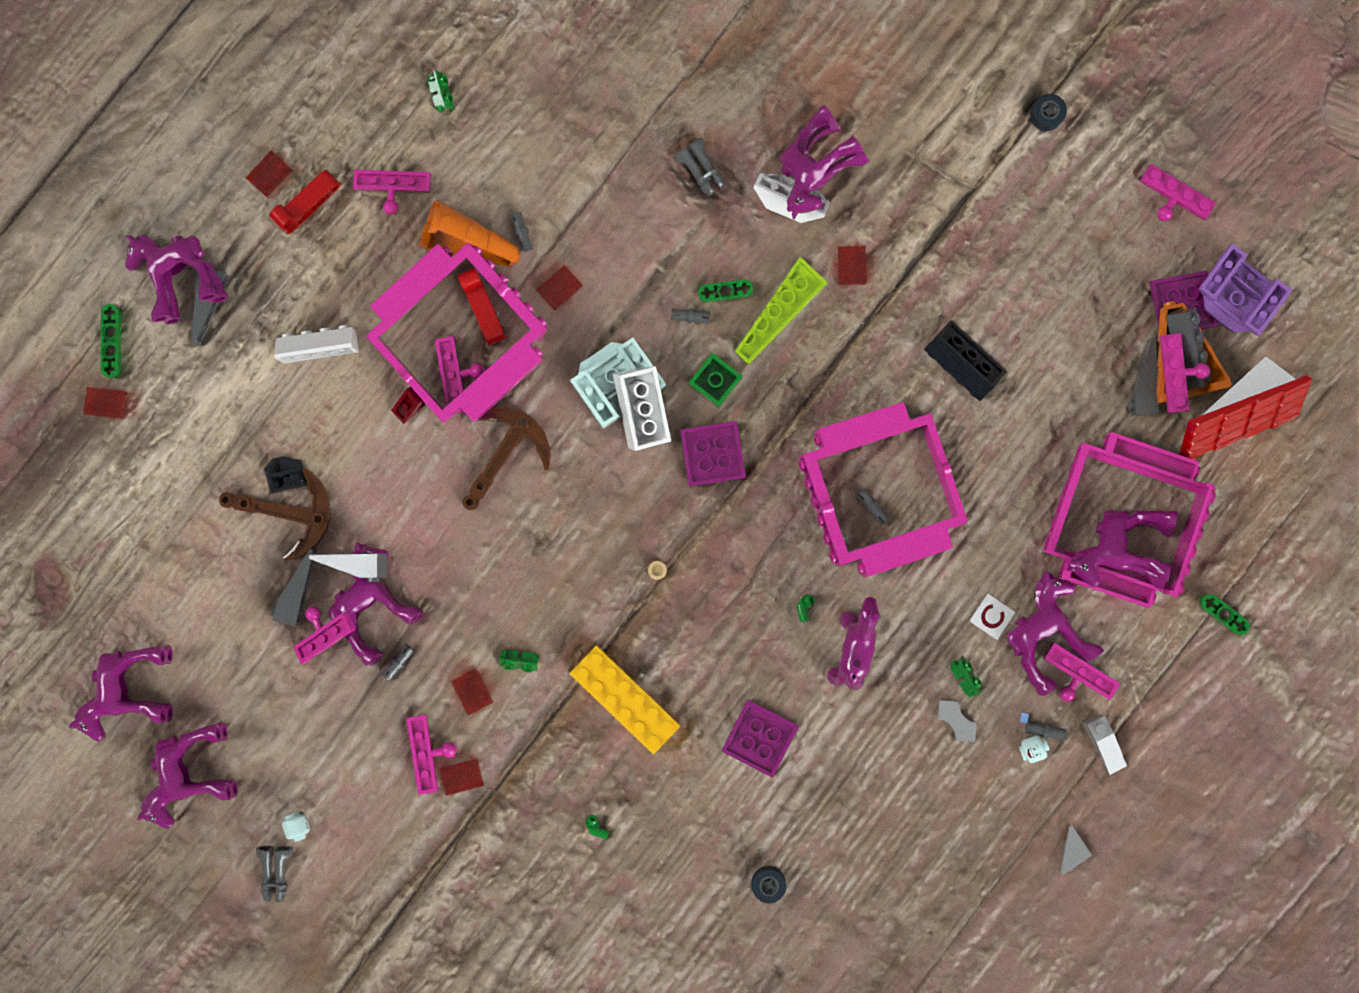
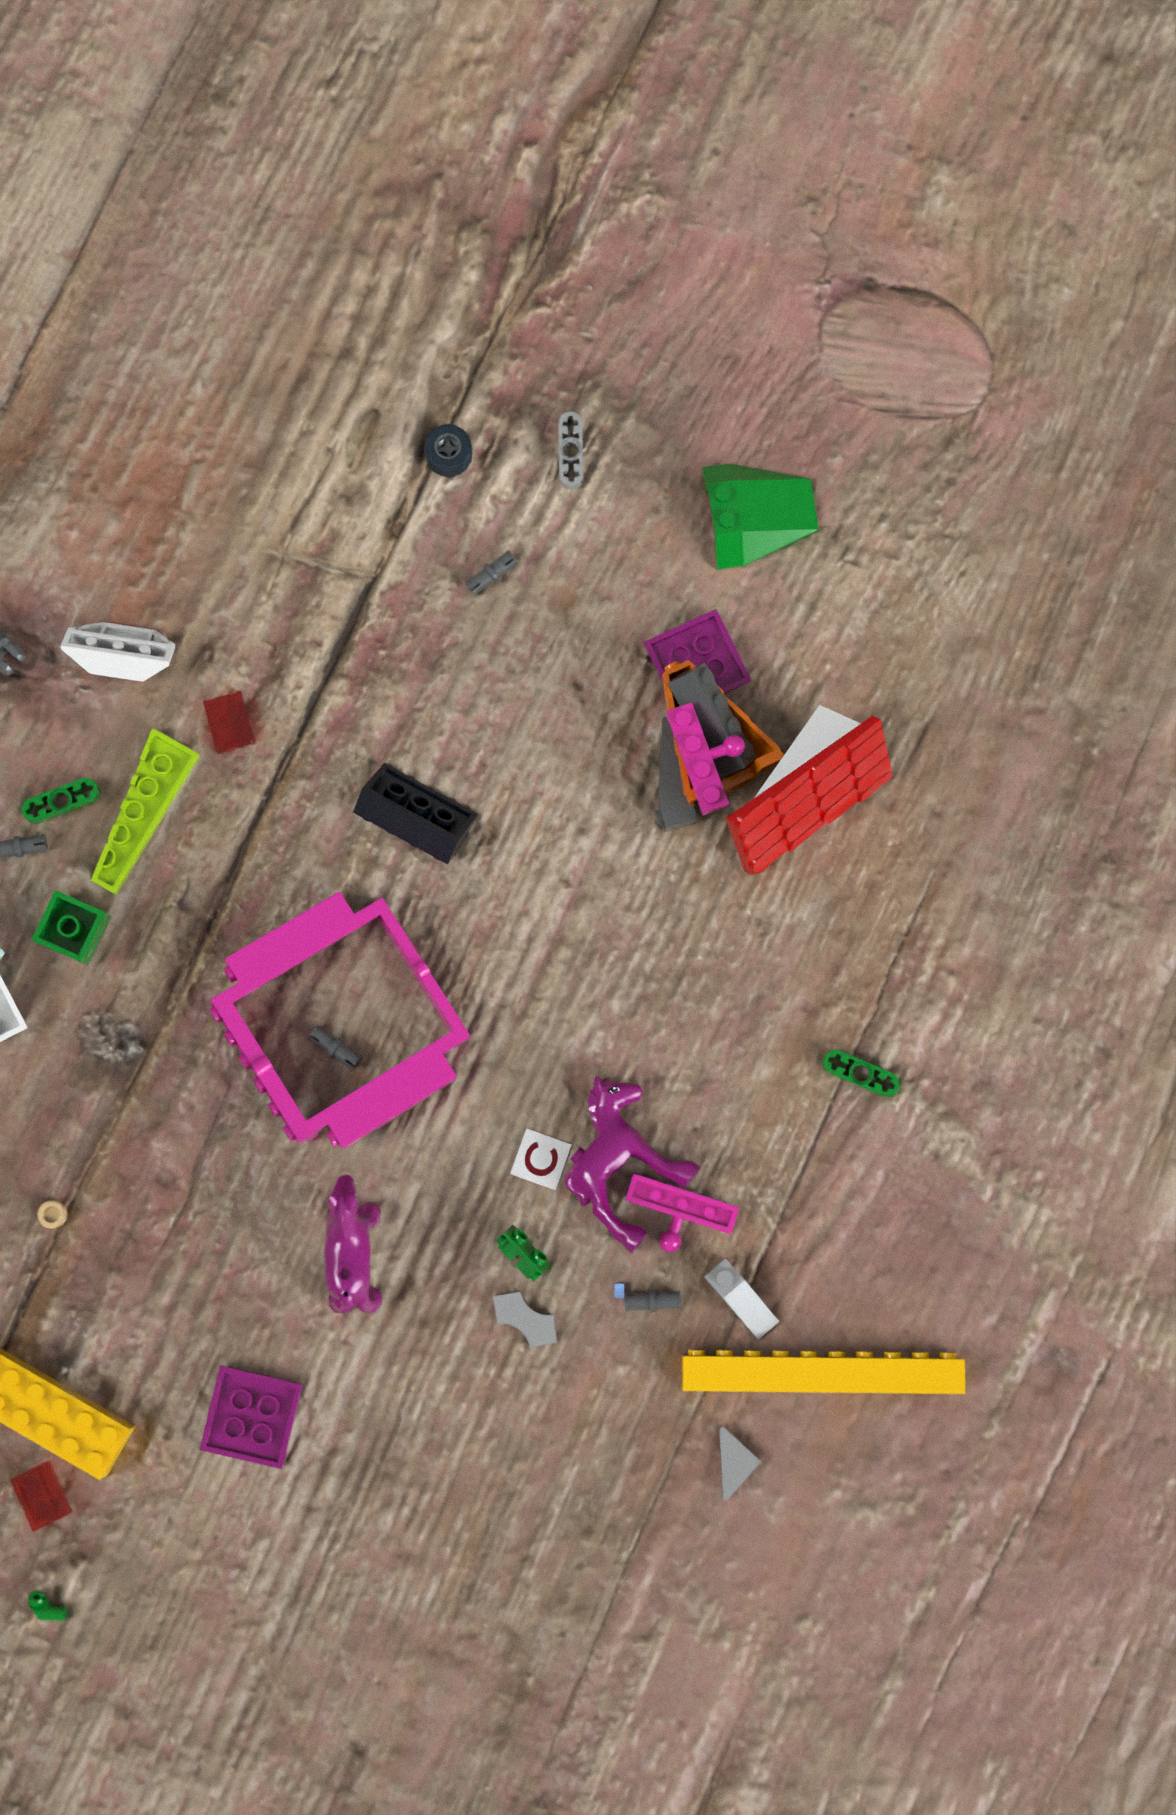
camera: 20 degrees left, 5 degrees down
magenta plate [680,421,746,487] -> none
black wheel [751,866,787,904] -> none
magenta animal [779,105,870,220] -> none
green arm [796,594,815,622] -> none
light aqua head [1019,735,1050,763] -> none
dark pink door [1042,432,1216,608] -> none
magenta animal [1066,509,1178,590] -> none
dark pink plate [1140,164,1216,221] -> none
medium lavender slope [1198,243,1293,336] -> none
none -> clear red plate [10,1460,73,1532]
none -> dark grey pin [465,550,518,596]
none -> light grey beam [558,412,583,490]
none -> yellow brick [681,1350,965,1394]
none -> green wedge [702,464,819,570]

